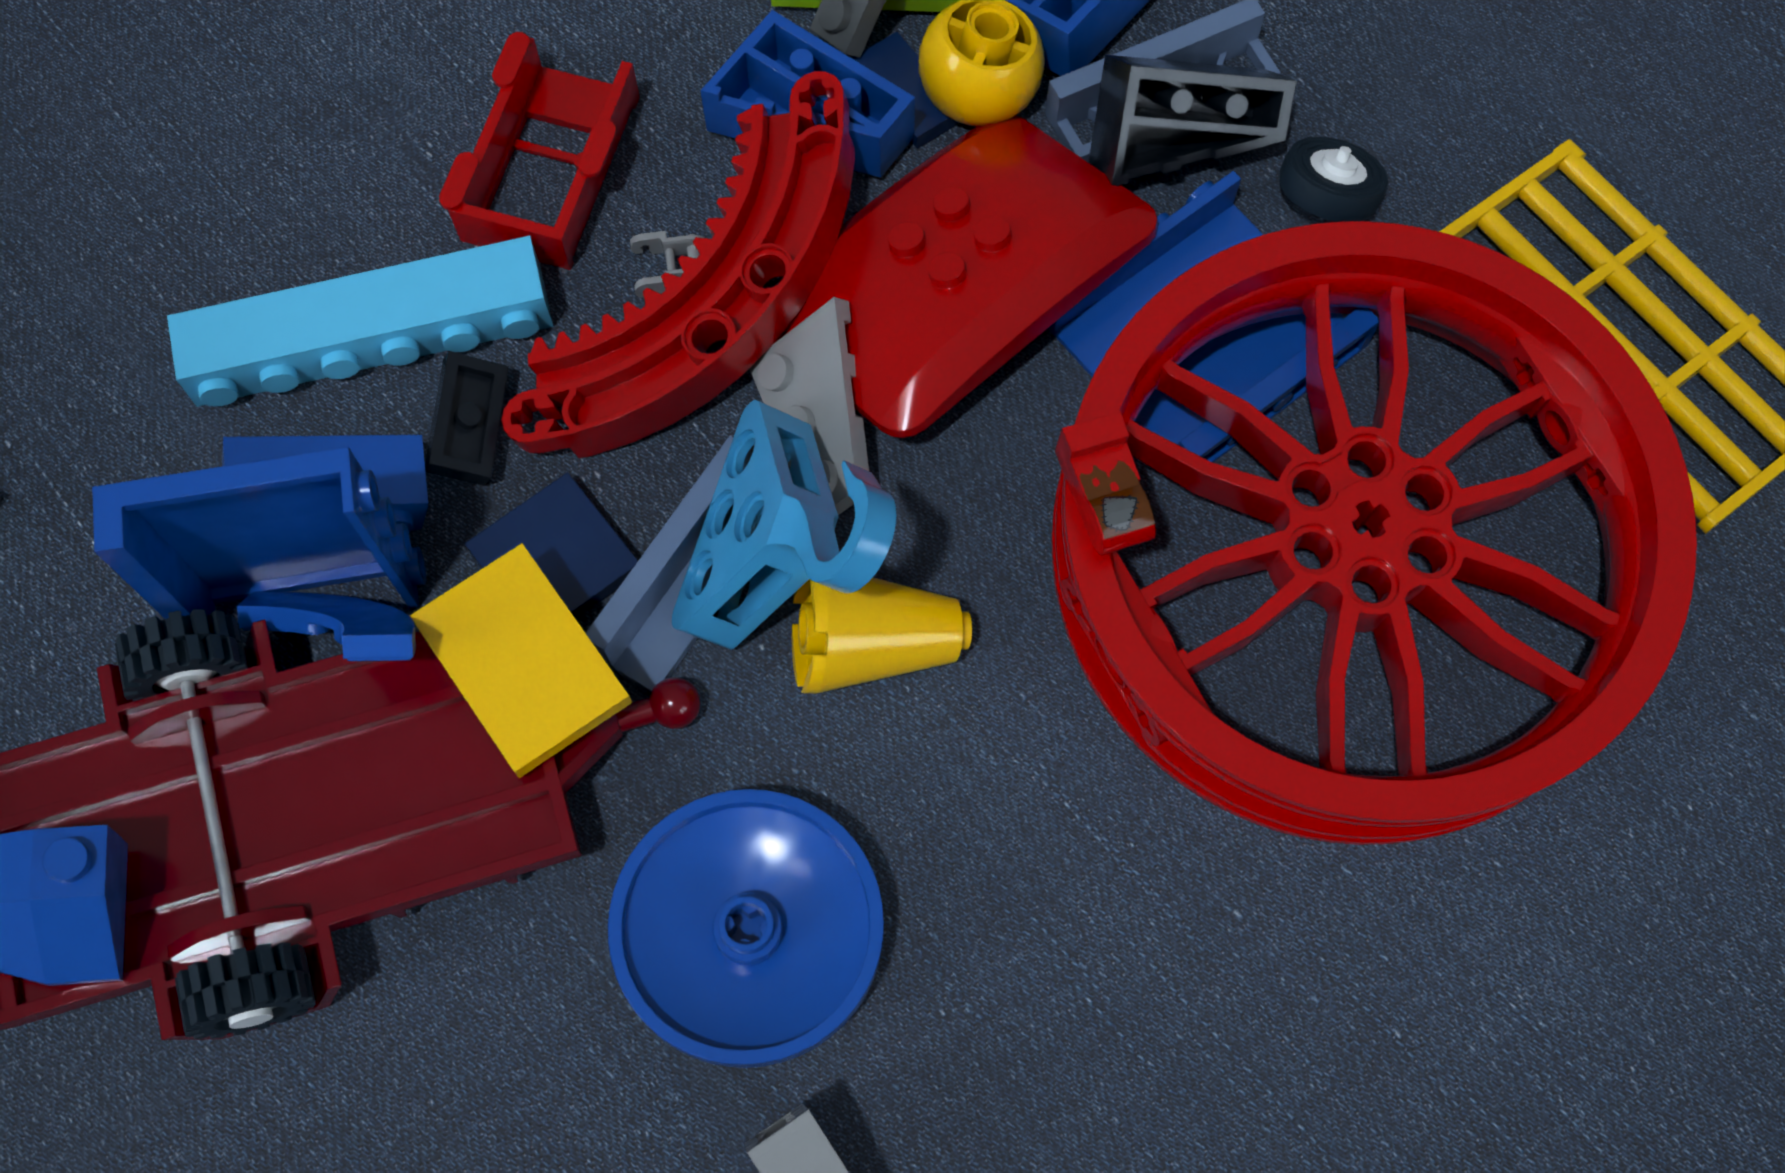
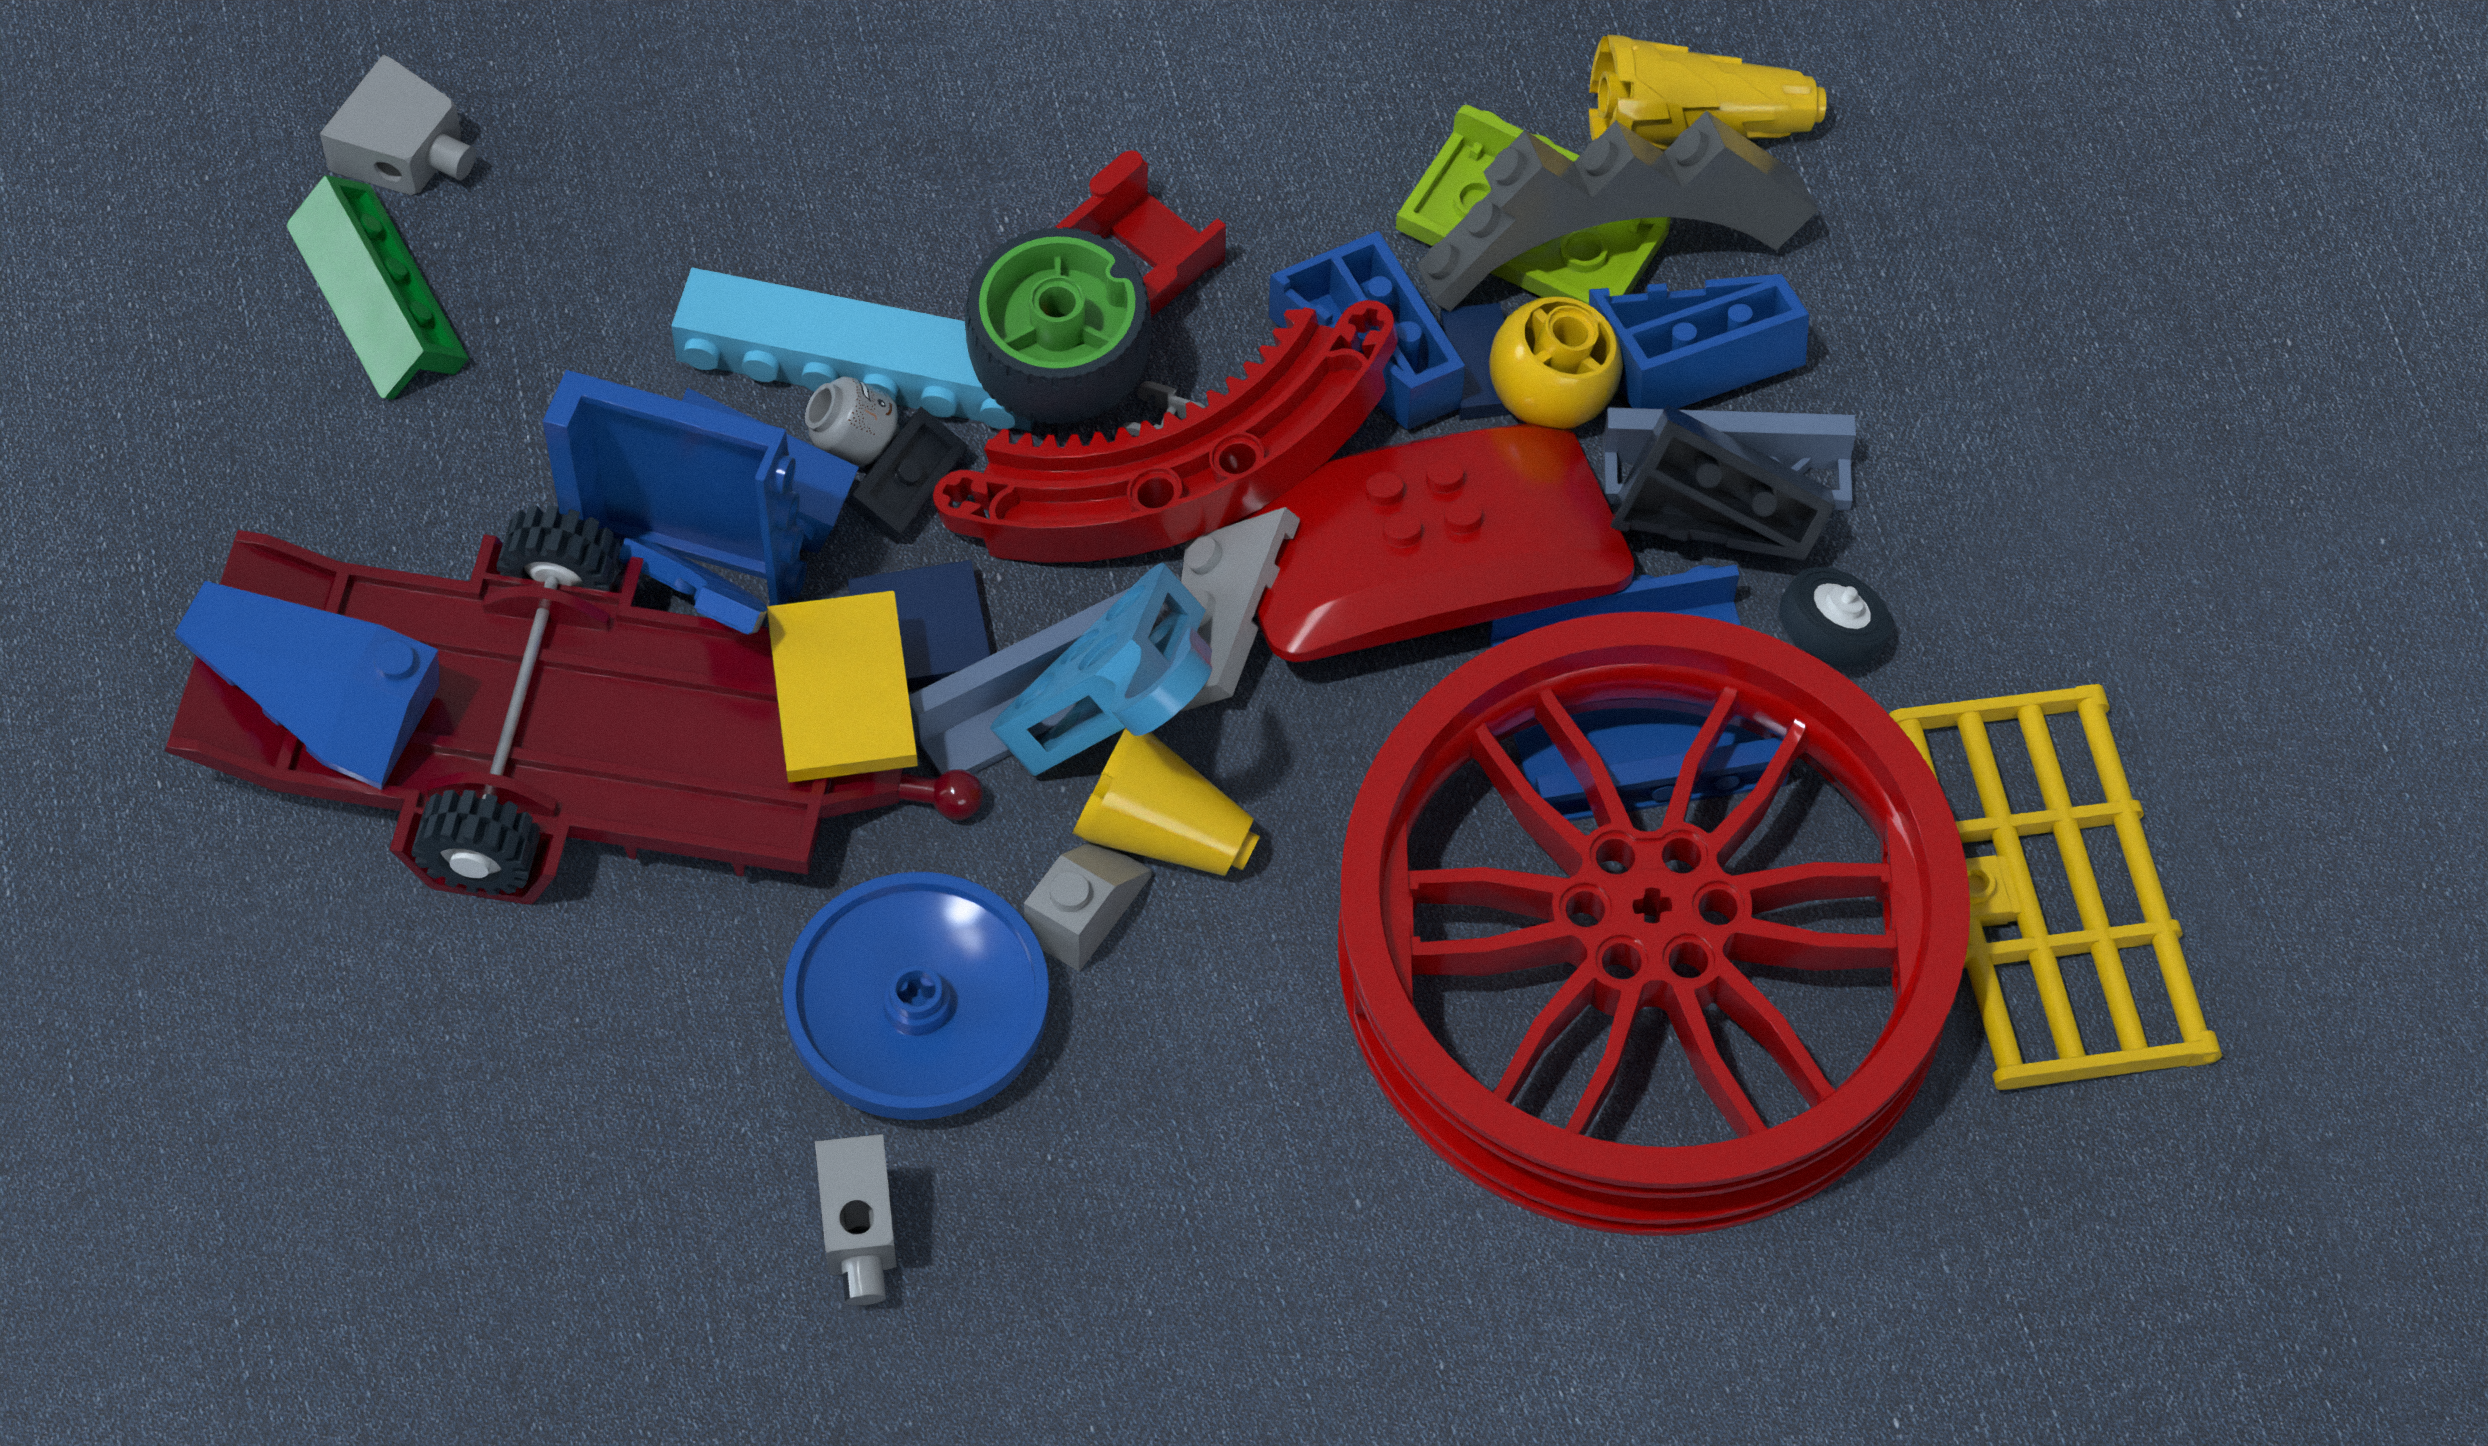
camera: 25 degrees right, 10 degrees down
red leg [1055,411,1156,555] -> none
none -> light grey head [805,376,900,467]
none -> wheel [965,227,1152,425]
none -> light grey slope [1024,842,1151,972]

